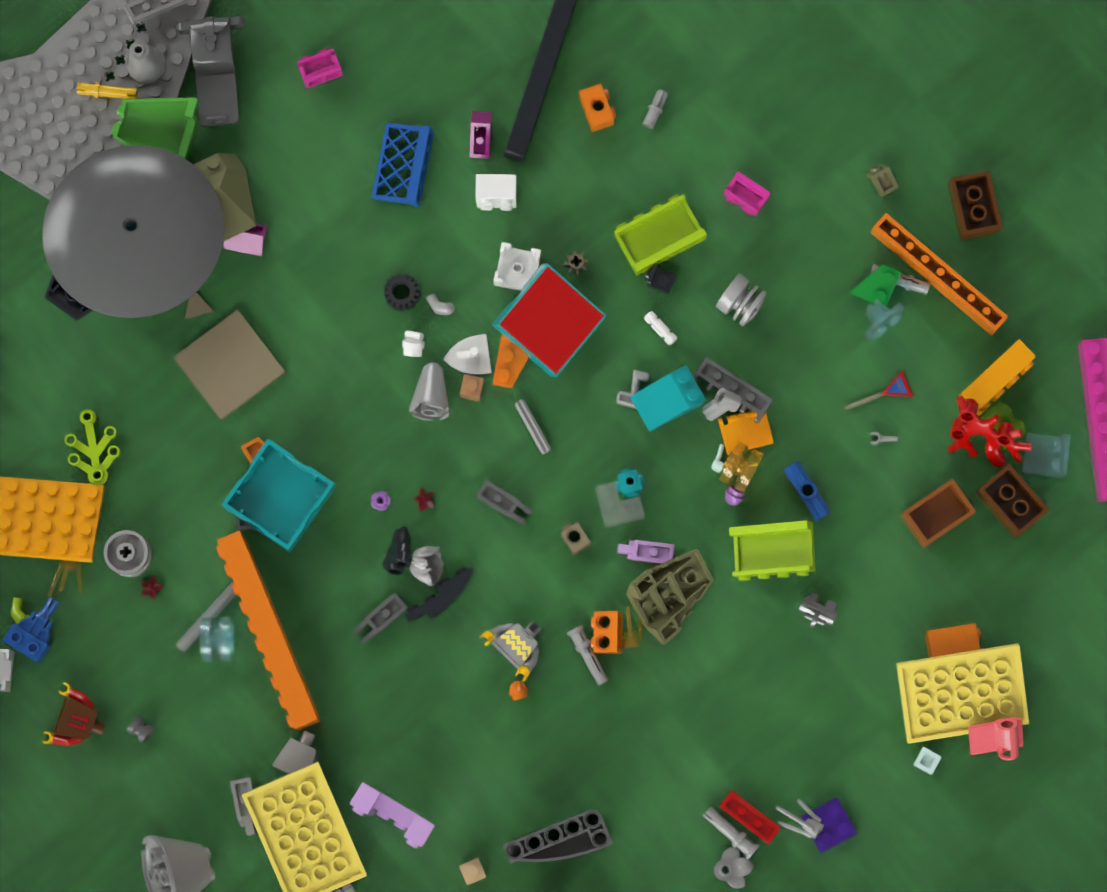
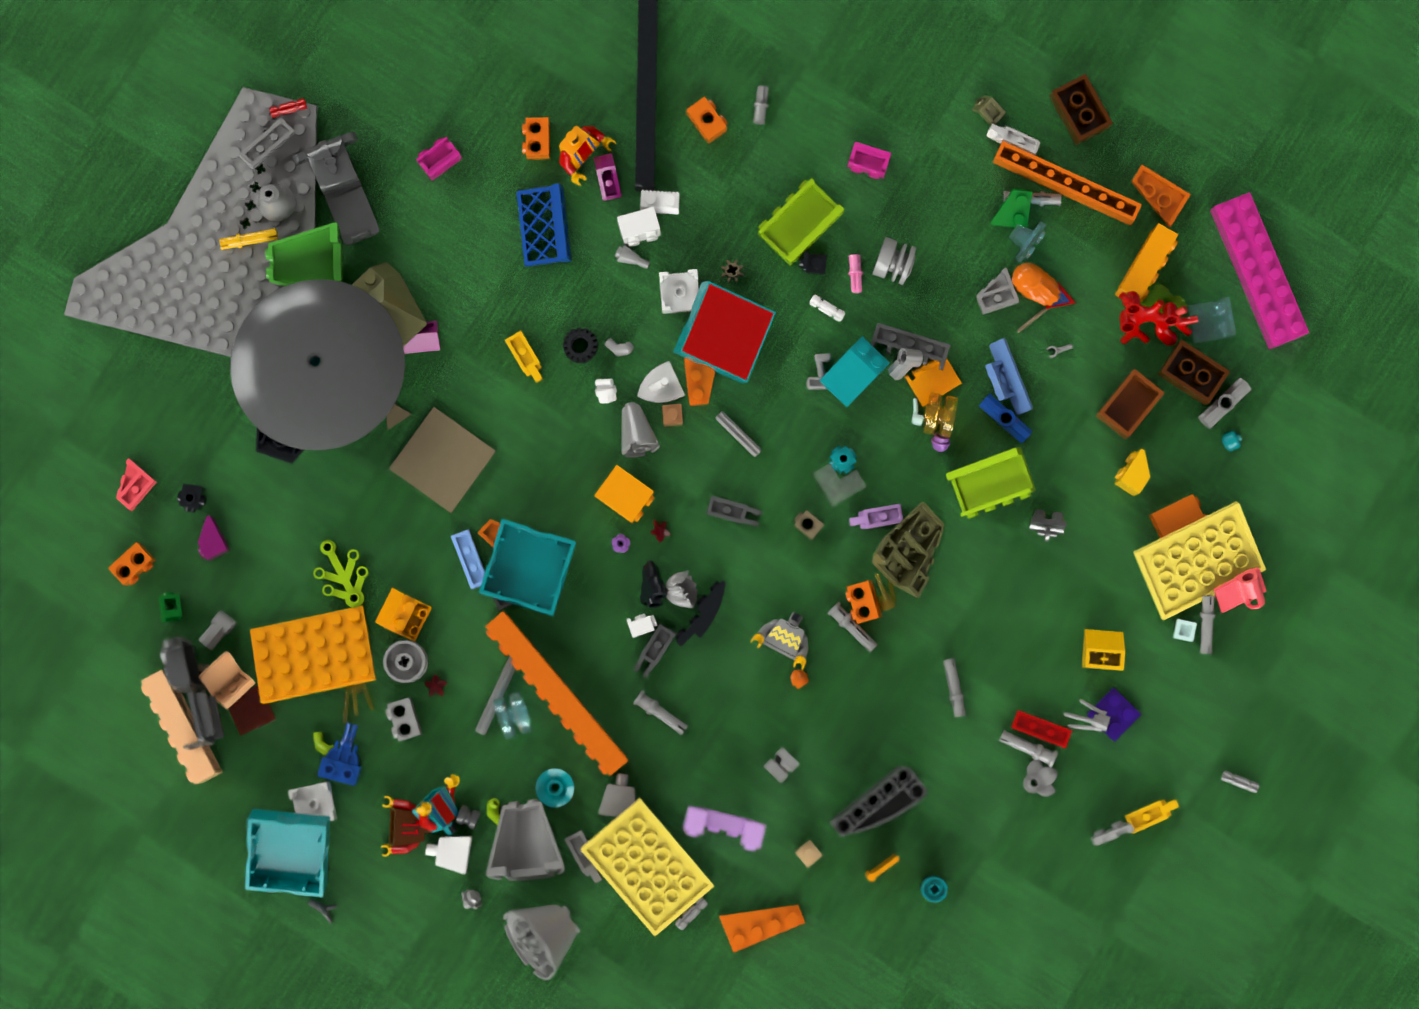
camera: 20 degrees left, 5 degrees up
none -> light orange slope [375,588,432,642]
none -> light grey brick [385,697,422,742]
none -> torso [412,774,460,836]
none -> white torso [426,836,472,874]
none -> light blue tile [451,529,485,590]
none -> light grey plant [461,889,482,909]
none -> lime arm [487,798,500,826]
none -> light grey cone [487,799,564,881]
none -> yellow hinge [505,331,543,383]
none -> orange brick [522,117,550,159]
none -> teal dish [536,768,574,807]
none -> torso [559,125,616,186]
none -> light orange brick [594,465,655,523]
none -> light grey cone [614,244,650,269]
none -> white brick [627,613,657,638]
none -> light grey pin [633,690,688,735]
none -> white brick [640,190,680,214]
none -> light grey wheel [763,747,800,784]
none -> bright pink axle [848,254,863,293]
none -> light grey pin [943,658,967,718]
none -> light grey wing [976,268,1019,315]
none -> medium blue bracket [985,338,1033,415]
none -> white hinge [986,124,1041,156]
none -> orange hair [1012,262,1061,306]
none -> yellow slope [1082,629,1125,671]
none -> yellow slope [1114,448,1150,496]
none -> orange wing [1131,165,1191,228]
none -> light grey piece [1198,378,1252,429]
none -> light grey pin [1200,595,1216,654]
none -> teal piece [1221,431,1242,452]

